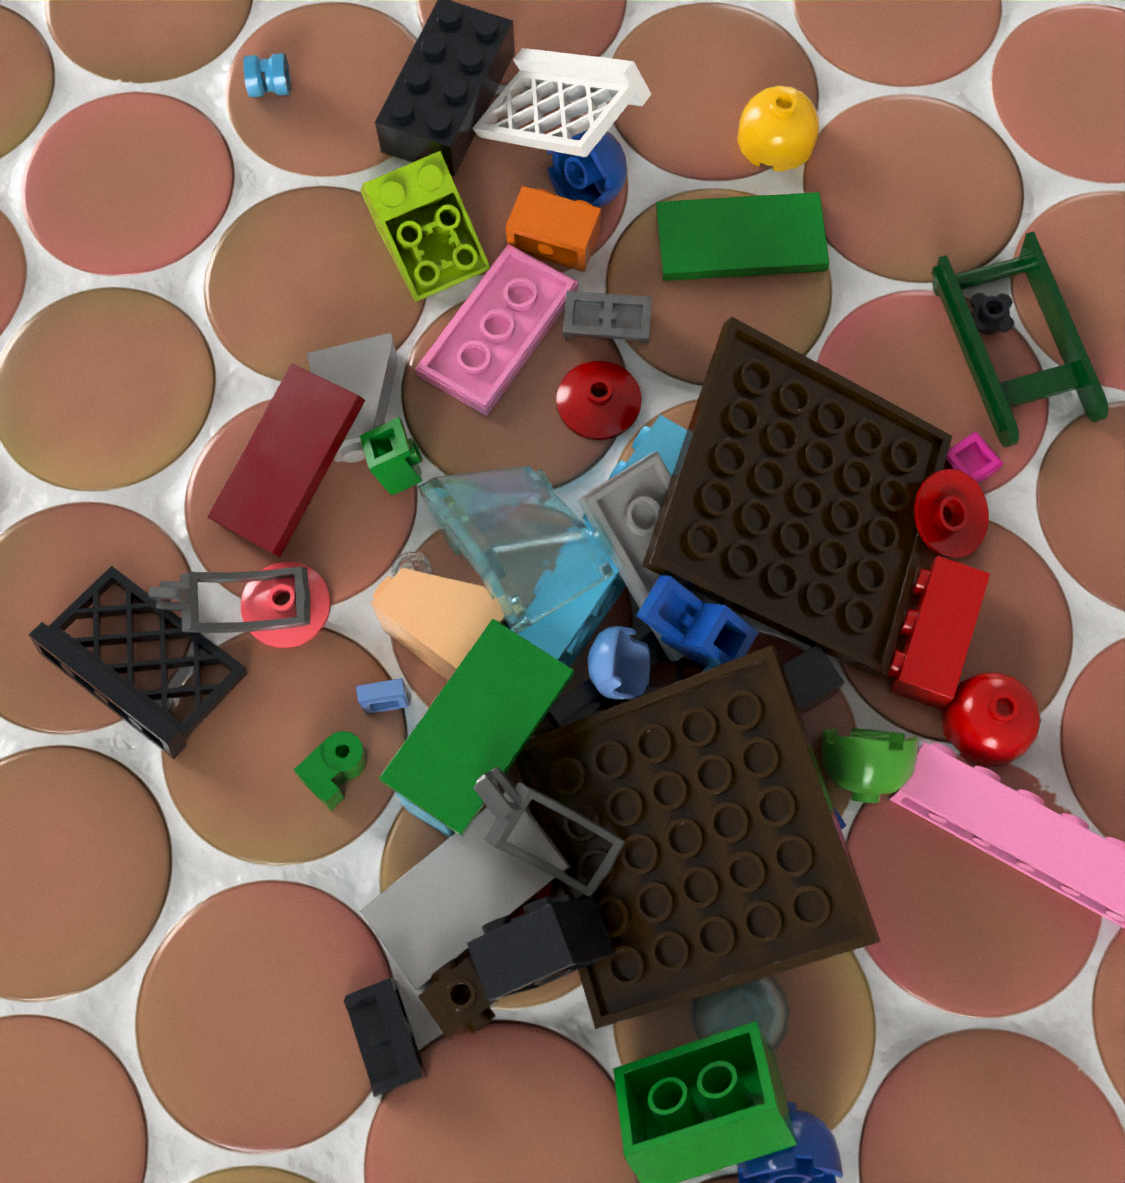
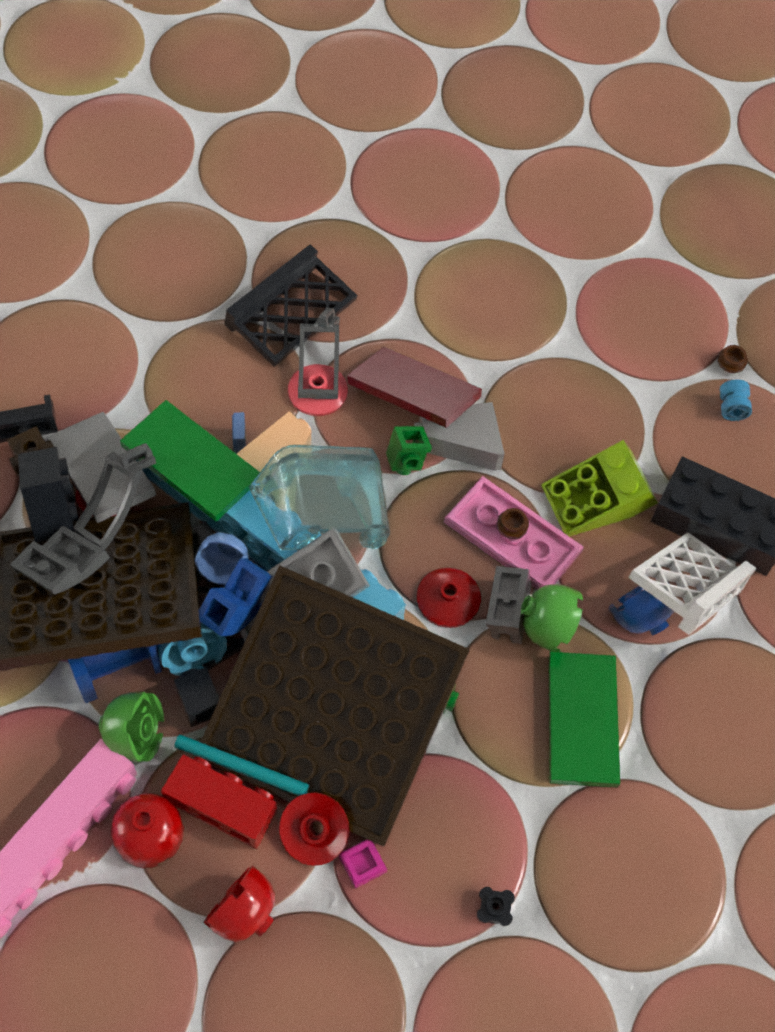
camera: 90 degrees right, 10 degrees down
green leg [293,731,367,811] -> none
orange brick [505,186,601,272] -> none
yellow cylinder [737,85,819,172] -> none
dark green piece [932,231,1108,447] -> none
none -> dark grey slope [10,526,110,595]
none -> teal bar [174,734,309,796]
none -> red cylinder [203,865,275,942]
none -> reddish brown plate [497,508,529,539]
none -> bright green cylinder [521,584,583,653]
none -> reddish brown plate [718,345,748,373]

